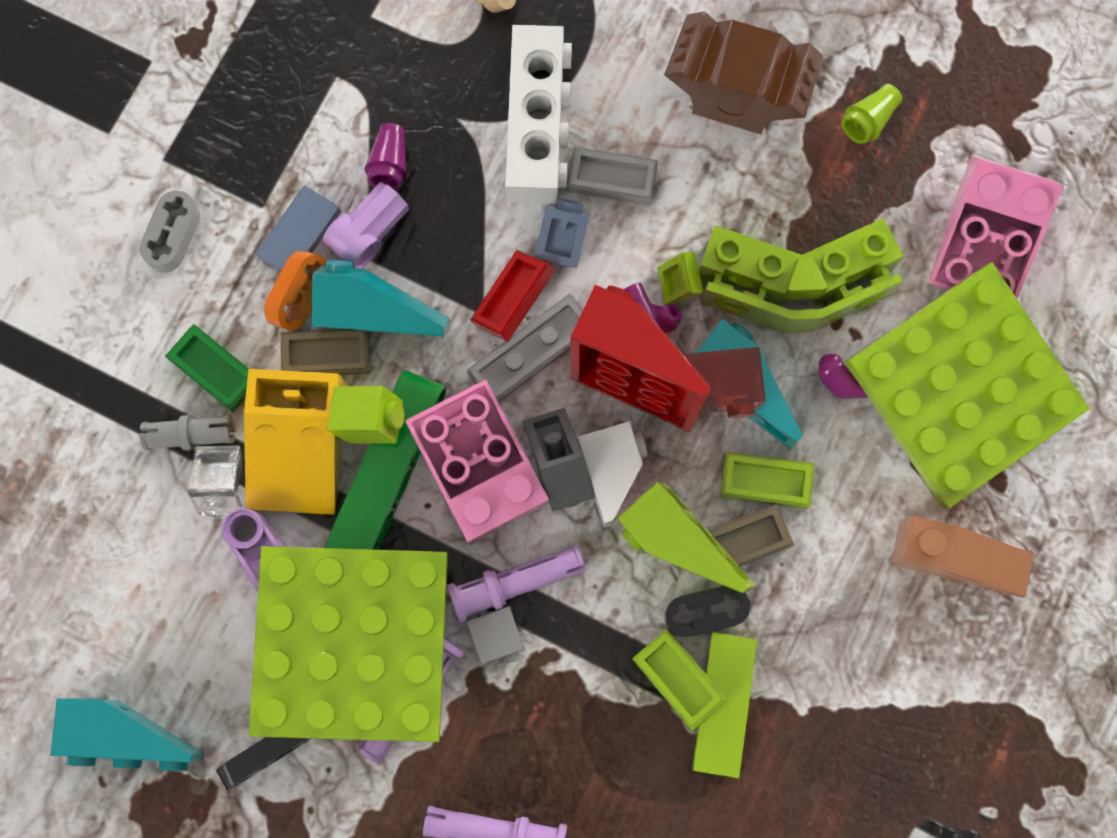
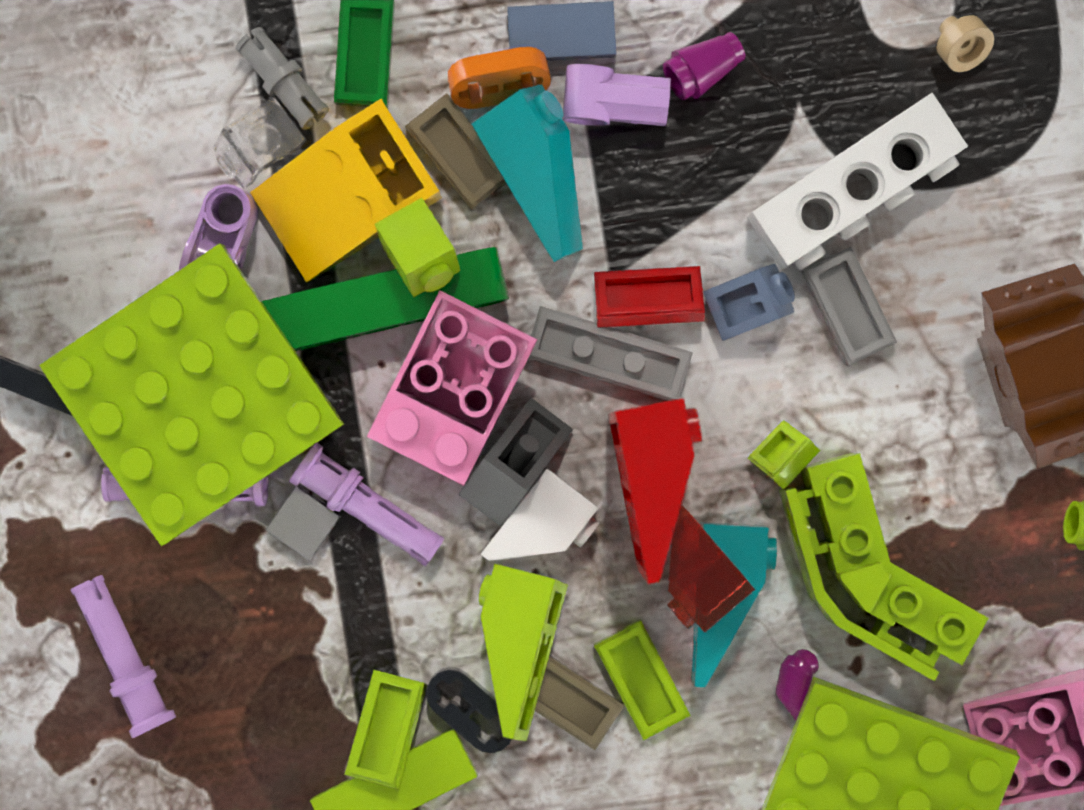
camera: 50 degrees right, 10 degrees up
magenta arm [624,282,682,333] -> none

